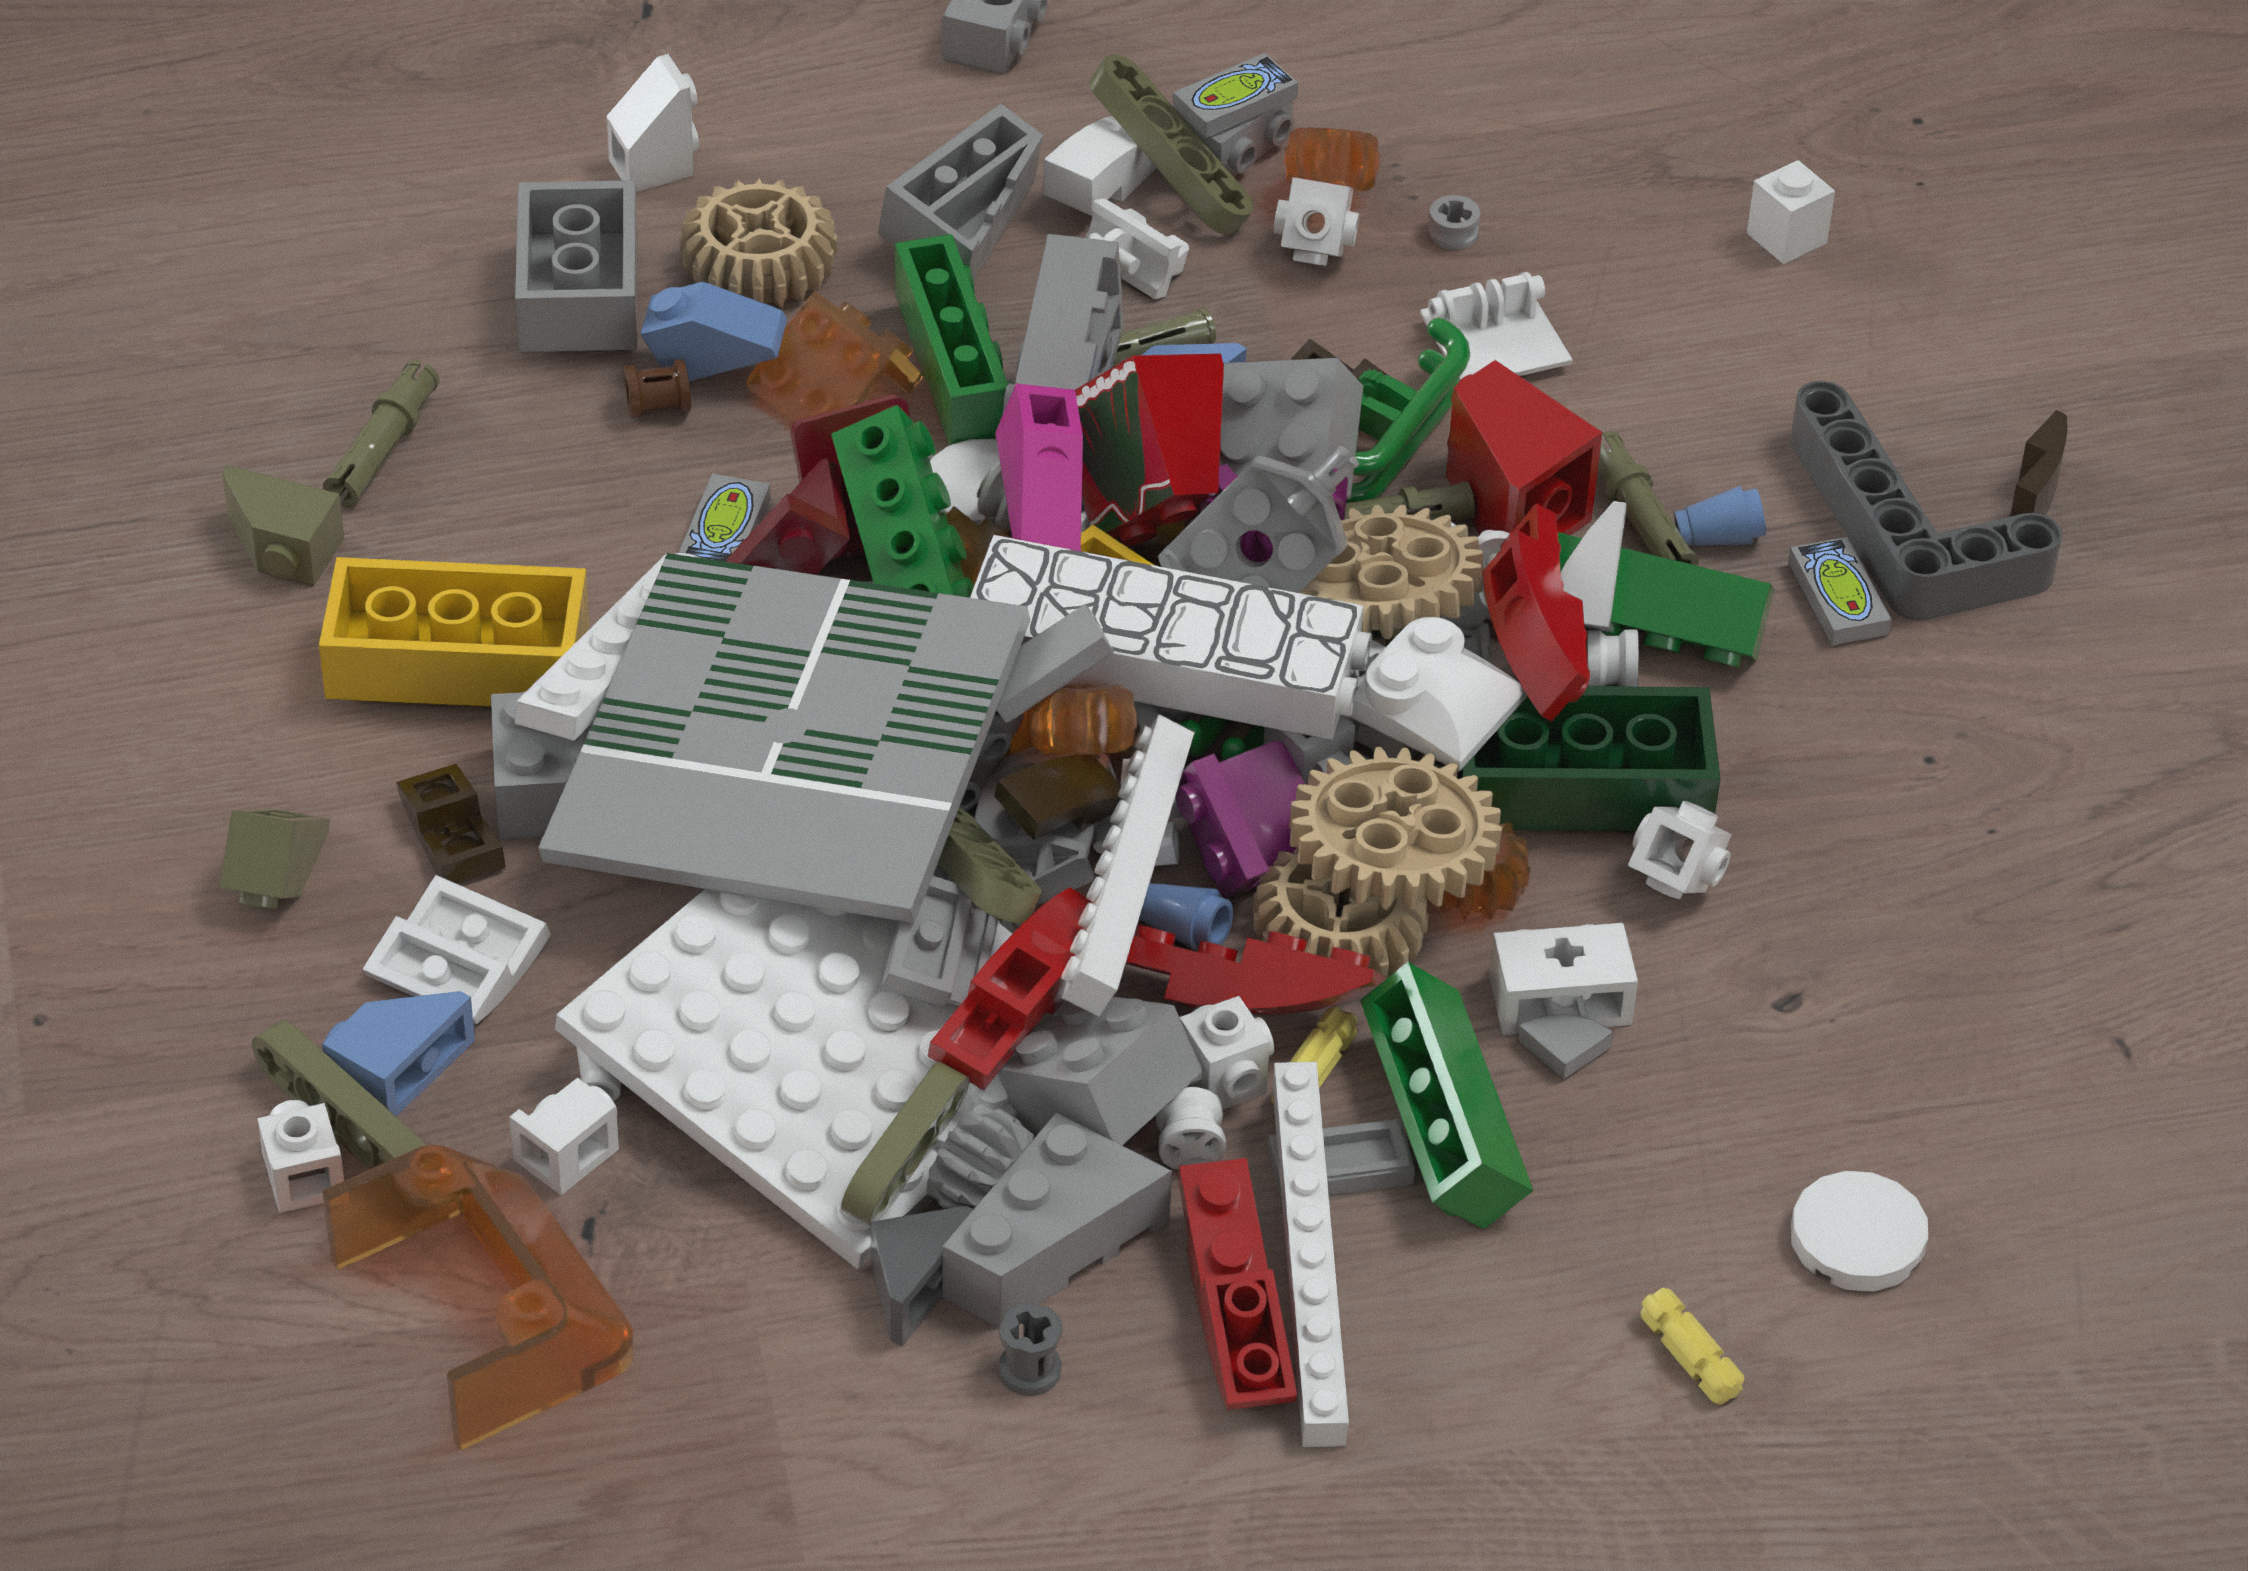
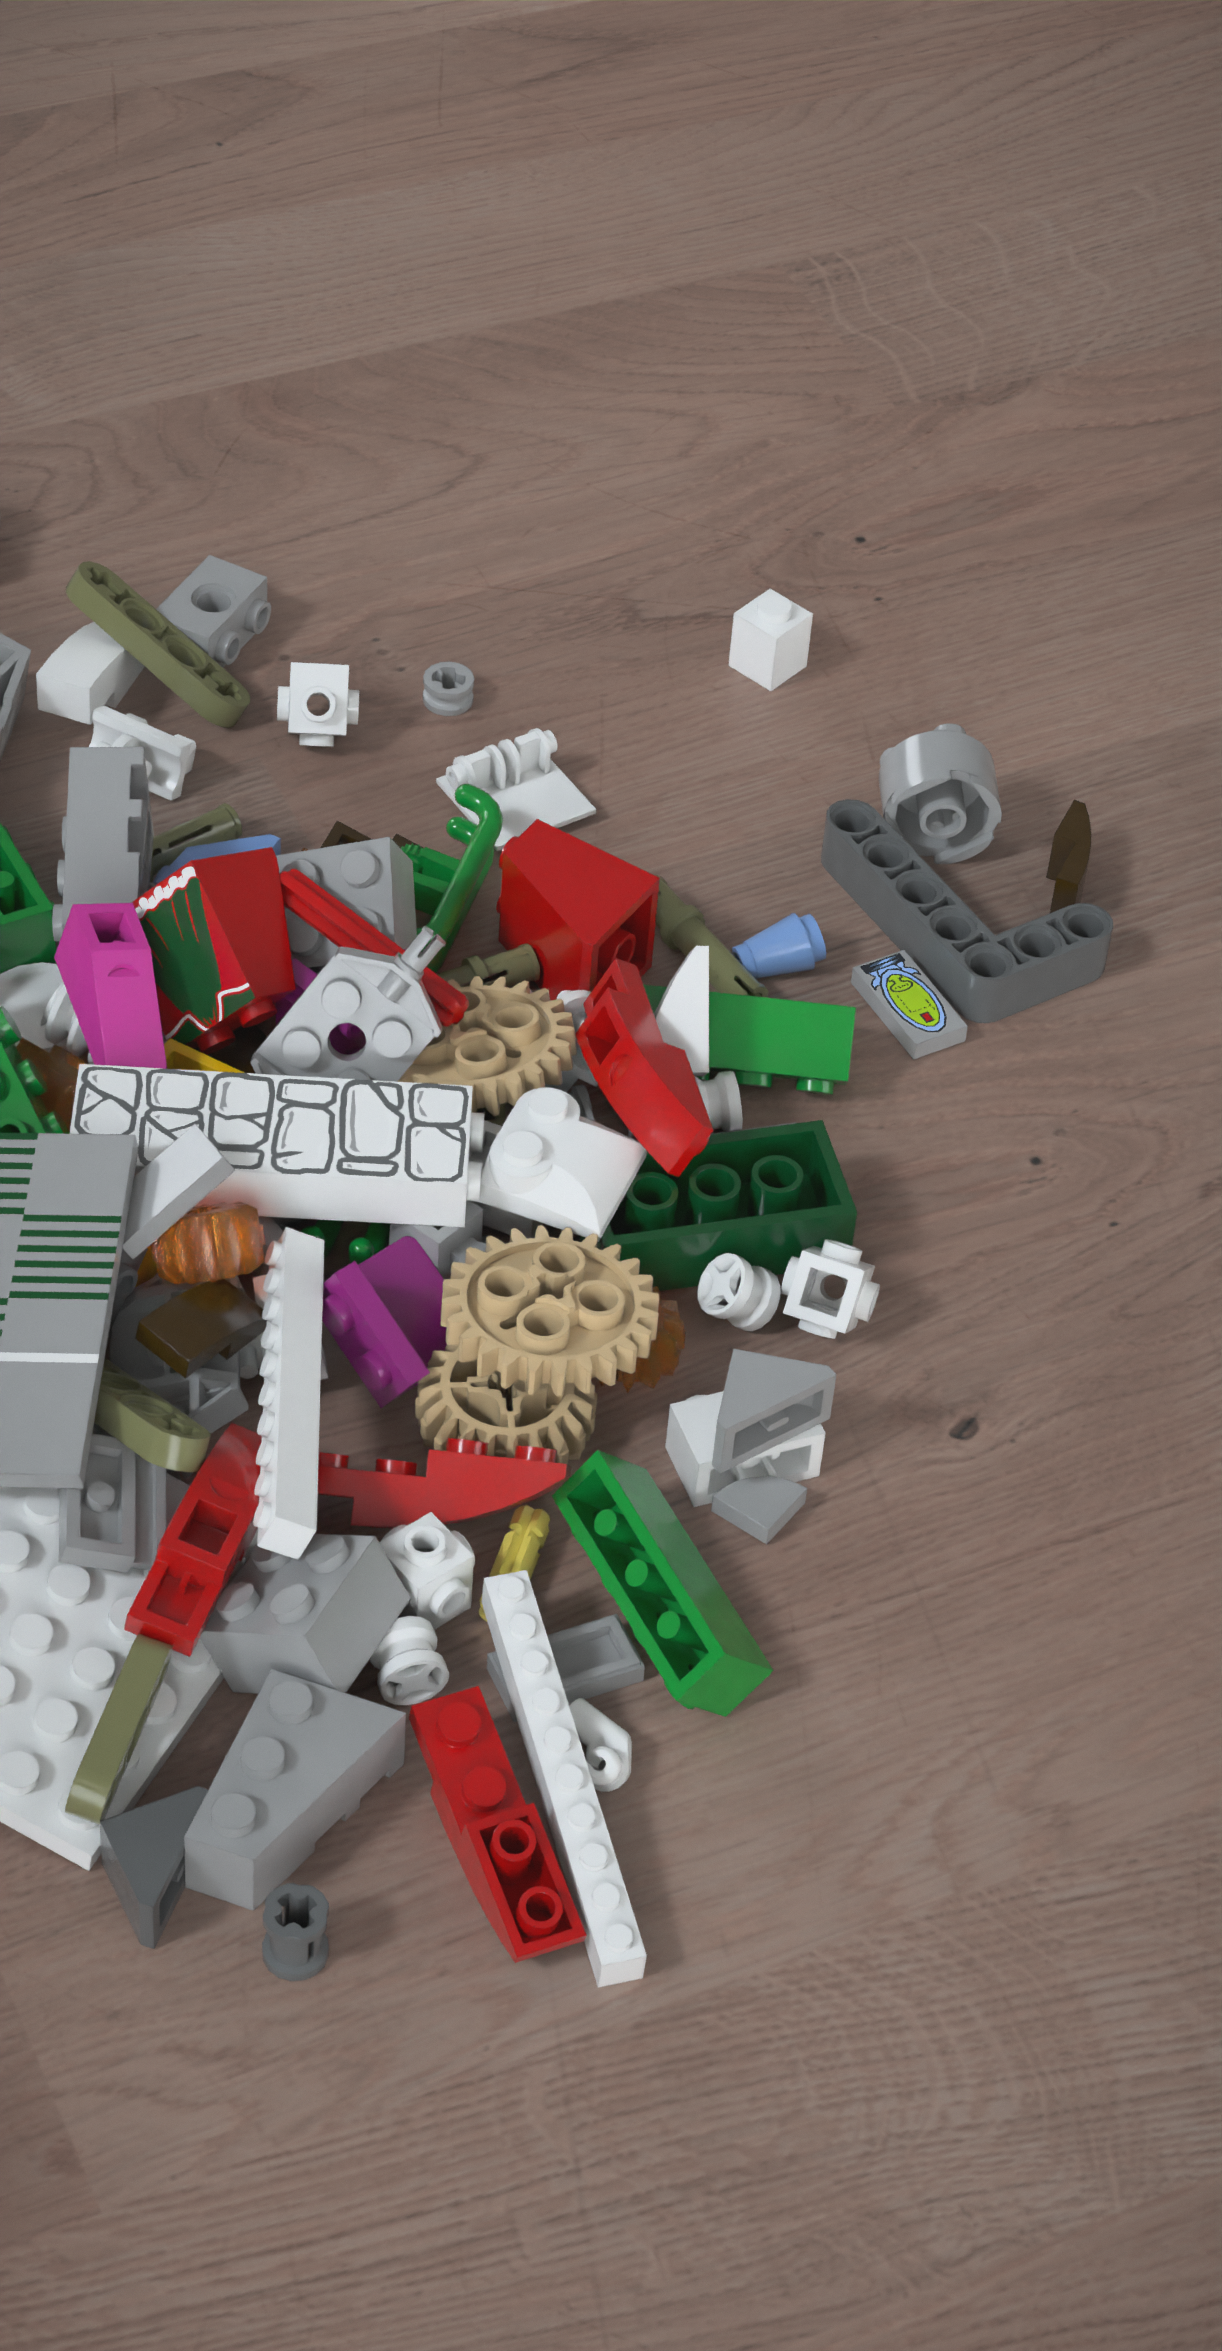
camera: 15 degrees left, 0 degrees up
light grey gear [927,1103,1033,1209] -> none
medium blue cone [1138,883,1233,951] -> none
tile [1172,53,1298,138] -> none
clear orange gear [1284,127,1380,192] -> none
light yellow axle [1640,1288,1744,1405] -> none
white tile [1791,1171,1928,1292] -> none
none -> red axle [280,869,469,1027]
none -> white arm [569,1698,632,1792]
none -> white wheel [698,1253,781,1331]
none -> light grey slope [712,1349,837,1474]
none -> light grey brick [879,723,1002,864]

